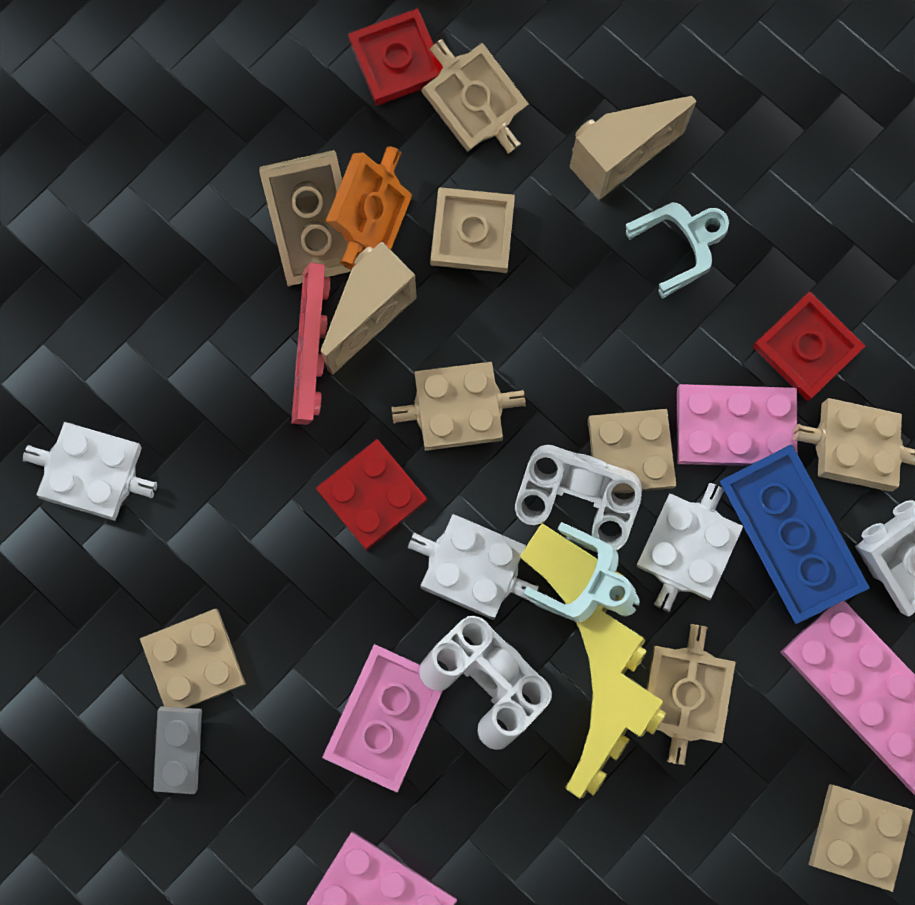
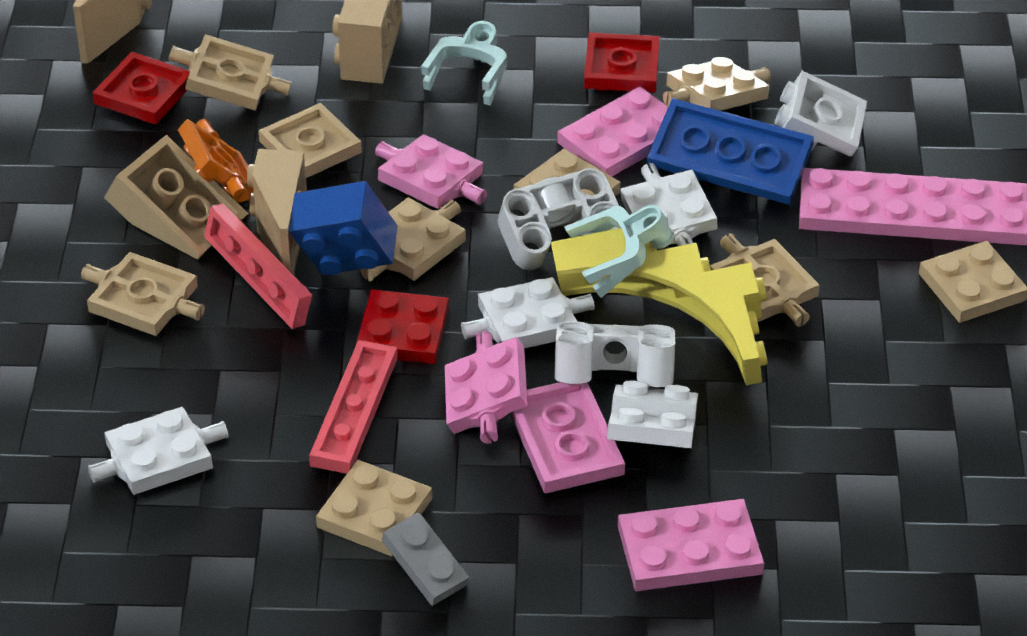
camera: 40 degrees left, 35 degrees down
none -> tan plate [81,252,205,336]
none -> blue brick [289,181,398,275]
none -> coral plate [309,340,398,474]
none -> bright pink plate [375,134,487,209]
none -> bright pink plate [445,331,528,444]
none -> white plate [607,381,698,448]

